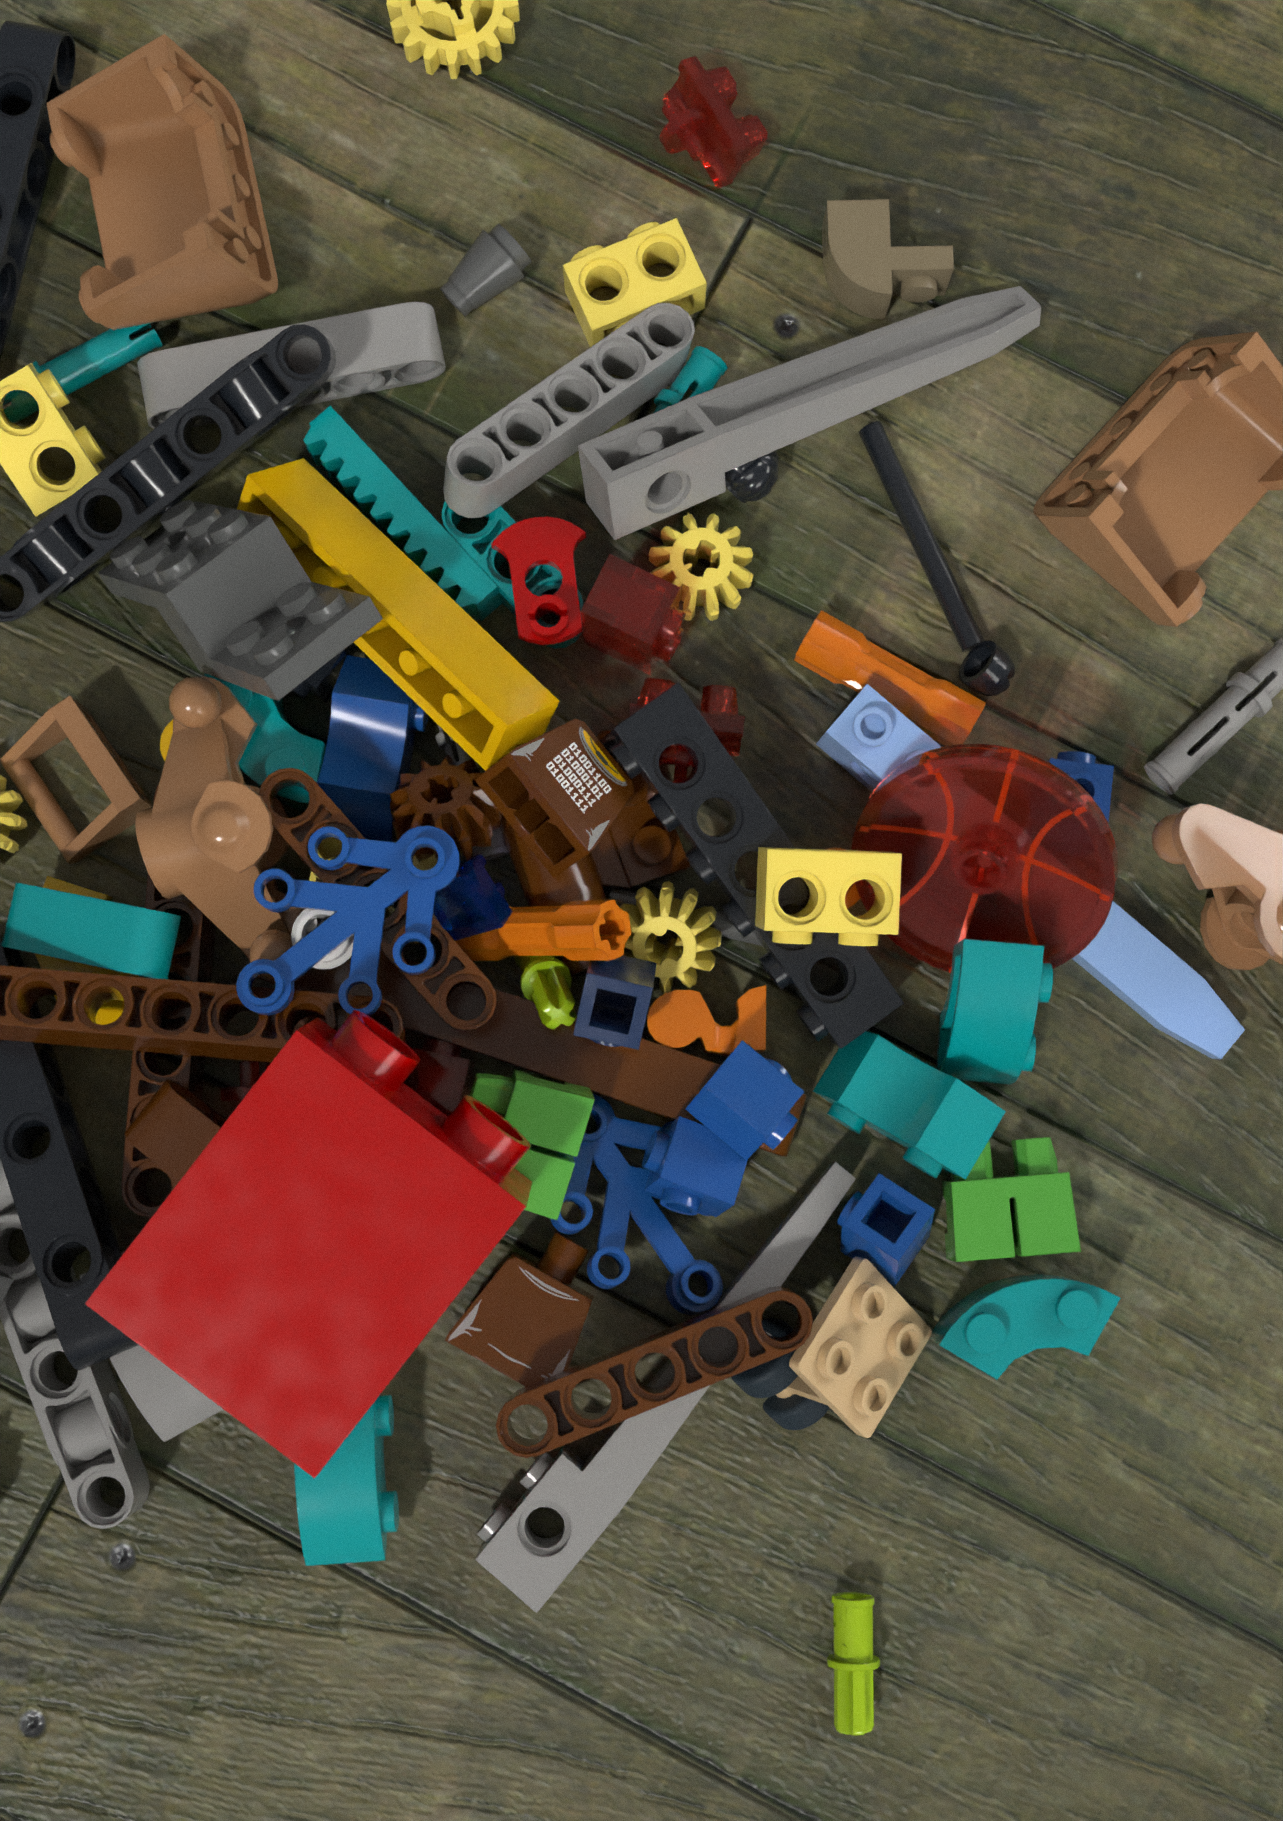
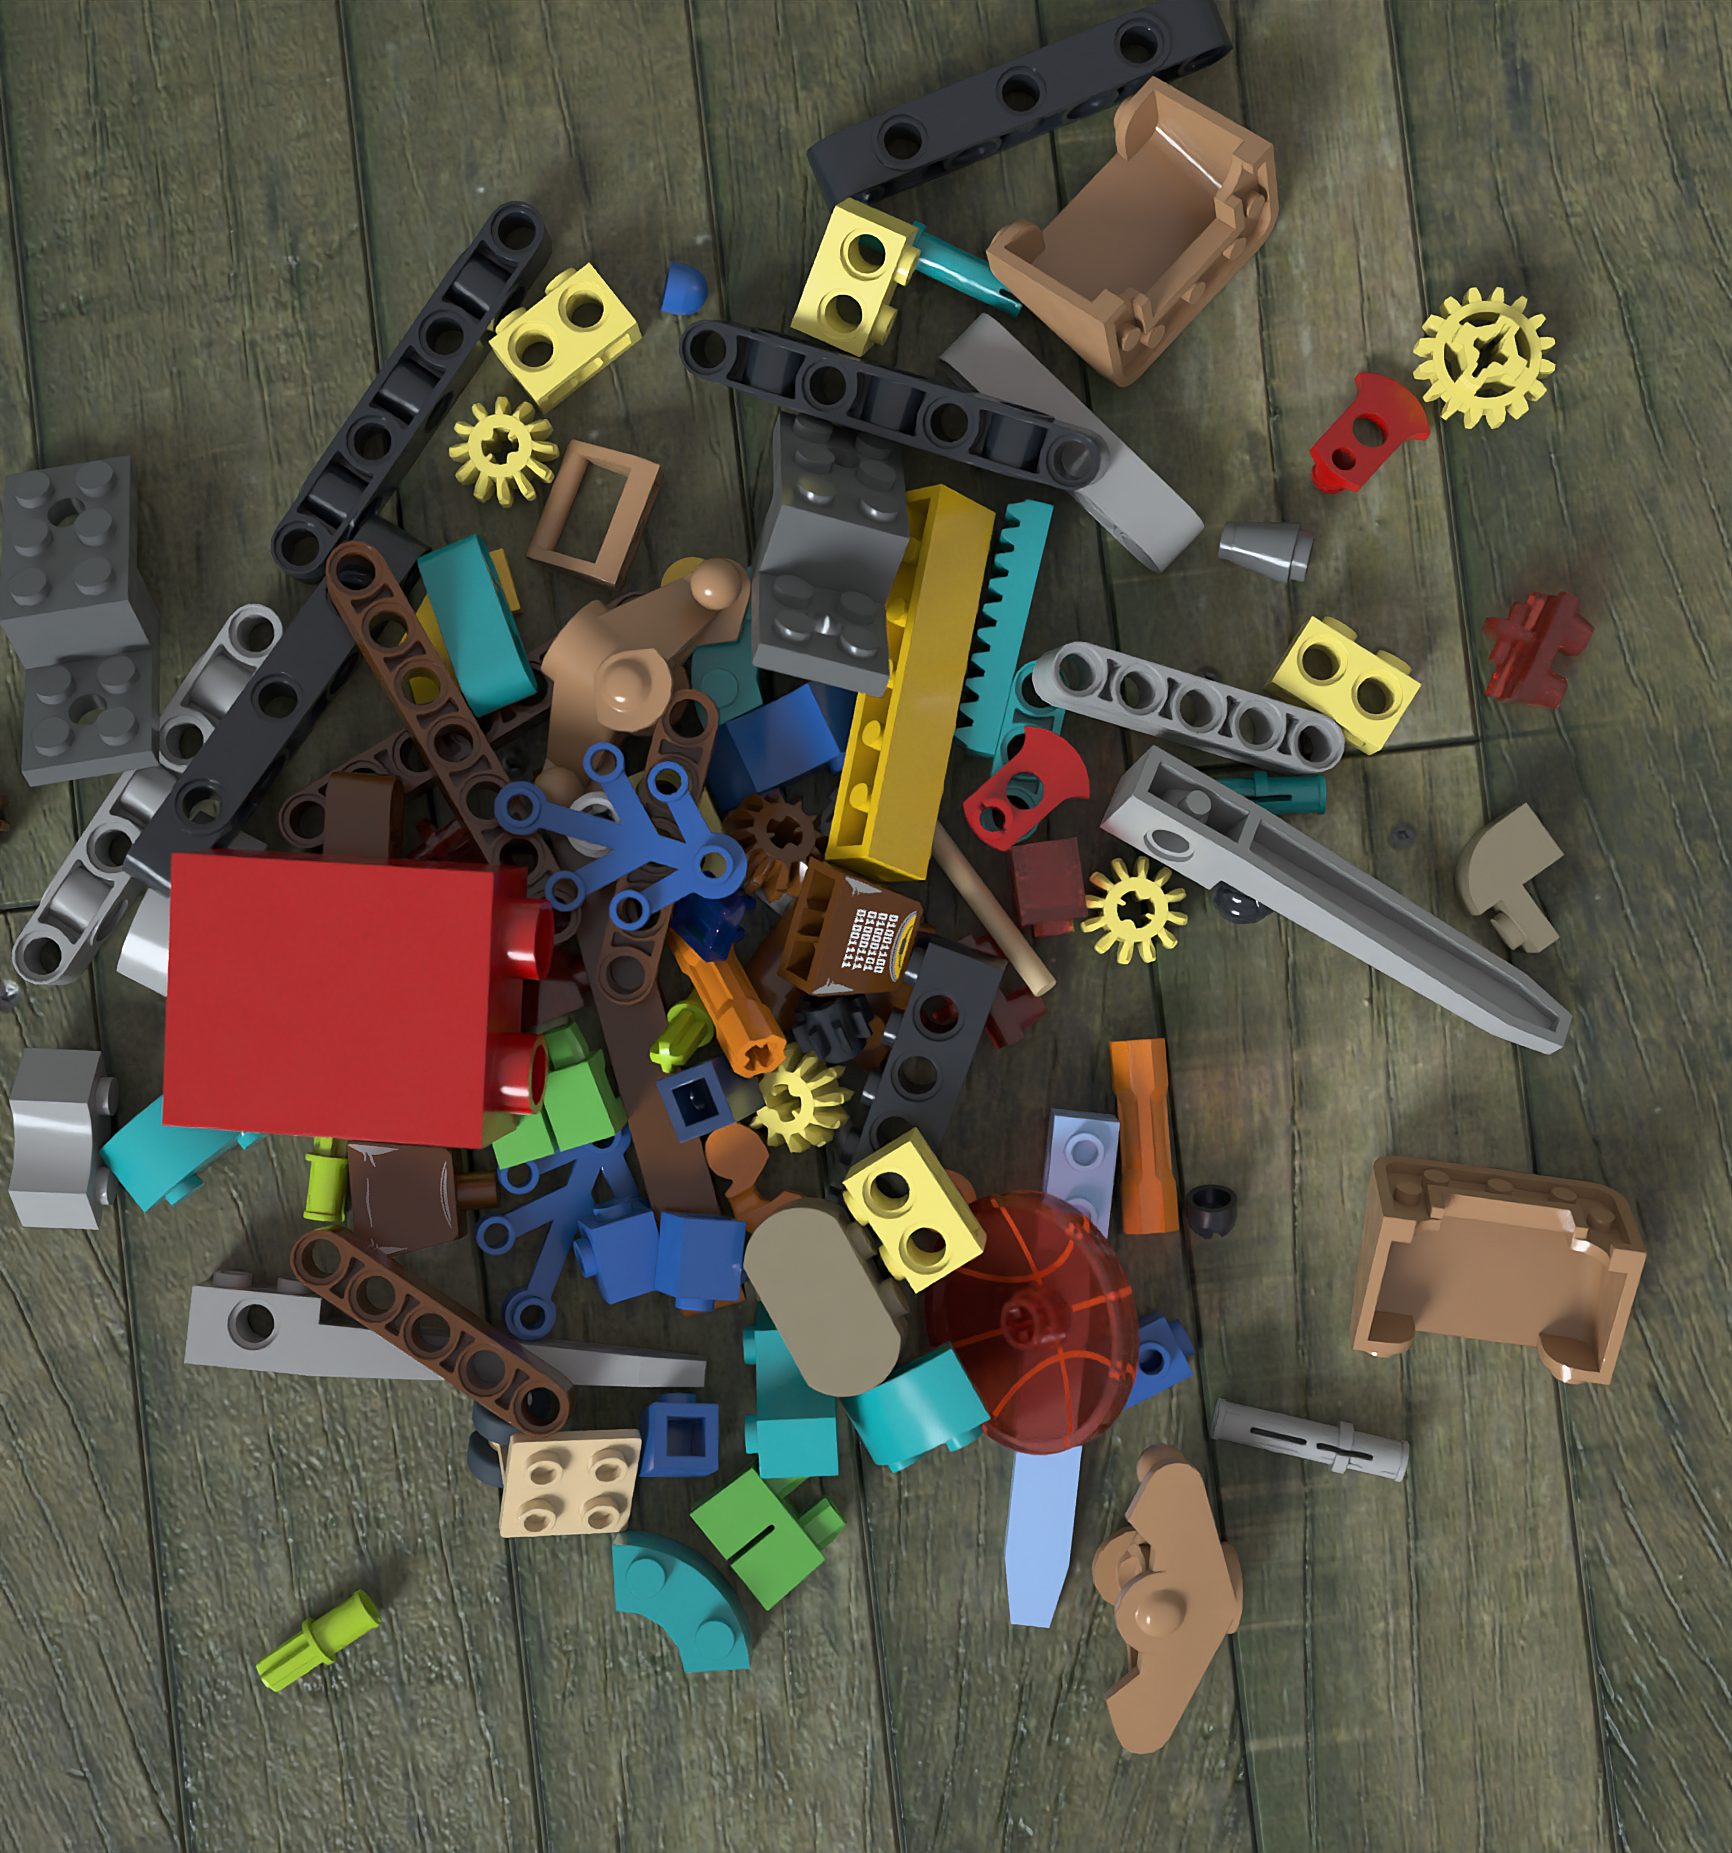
camera: 60 degrees right, 5 degrees up
black bar [858,421,985,652] -> none
none -> light grey brick [8,1048,119,1230]
none -> lime axle [303,1137,353,1222]
none -> dark tan brick [744,1197,910,1397]
none -> black gear [791,992,875,1063]
none -> tan bar [932,819,1057,997]
none -> red piece [1309,372,1430,495]

